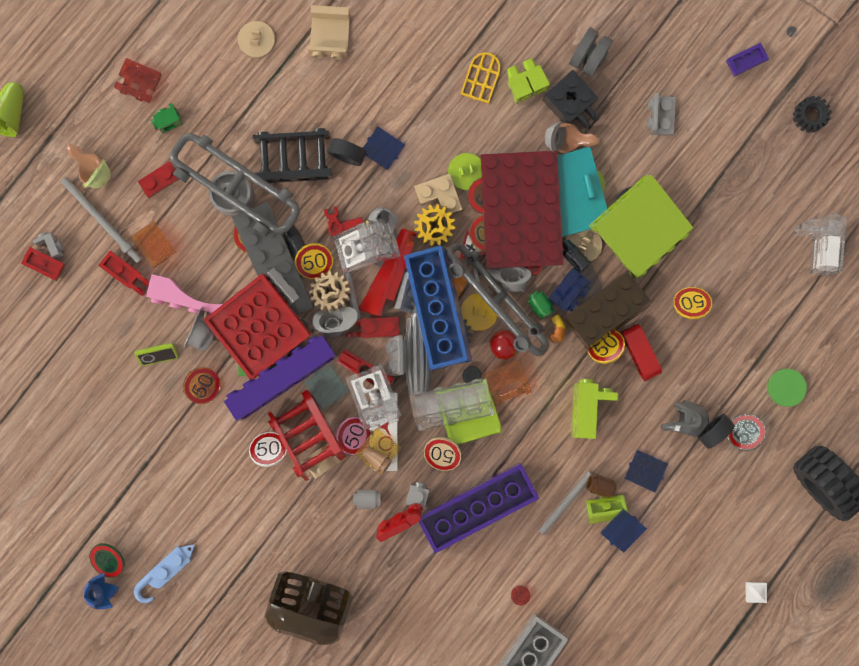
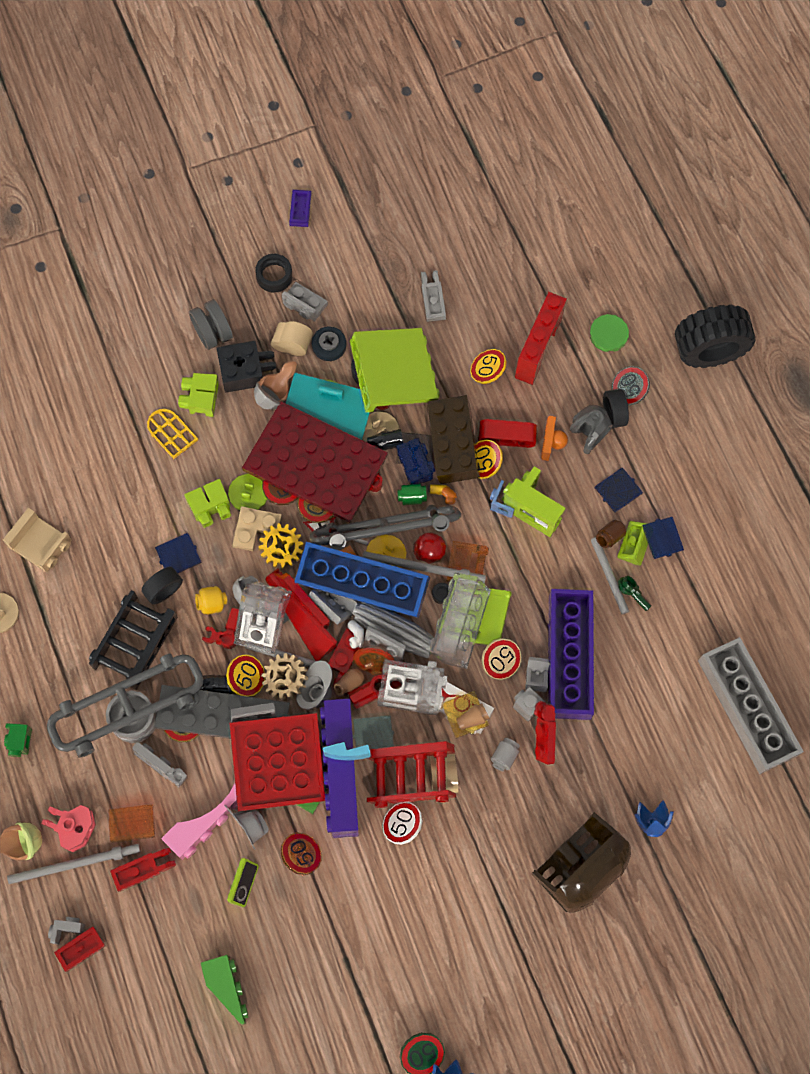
camera: 60 degrees left, 15 degrees down
light blue plate [134,544,195,603] -> none
red plate [137,161,179,198] -> none
piece [336,417,372,455] -> none
light grey piece [488,267,531,293] -> none
clear red tile [511,585,530,606] -> none
white tile [746,582,767,603] -> none
black tyre [793,96,832,133] -> none
clear brick [795,213,847,276] -> none
none -> coral hinge [41,805,96,852]
none -> light grey hinge [132,742,187,787]
none -> lime hips [184,479,231,528]
none -> yellow head [195,586,227,615]
none -> bright green slope [201,955,249,1025]
none -> black tyre [255,254,293,293]
none -> tan piece [271,321,313,356]
none -> black wheel [311,326,347,362]
none -> medium azure slope [323,742,371,760]
none -> medium nougat cone [333,669,364,696]
none -> white arm [347,620,364,649]
none -> clear orange piece [353,648,395,675]
none -> light grey bar [363,551,486,584]
none -> light grey hinge [421,270,446,322]
none -> medium blue bracket [490,480,514,518]
none -> red arch [515,292,567,385]
none -> light grey bracket [525,657,550,692]
none -> orange tile [541,416,568,461]
none -> dark green plate [618,576,652,611]
none -> blue piece [634,800,674,837]

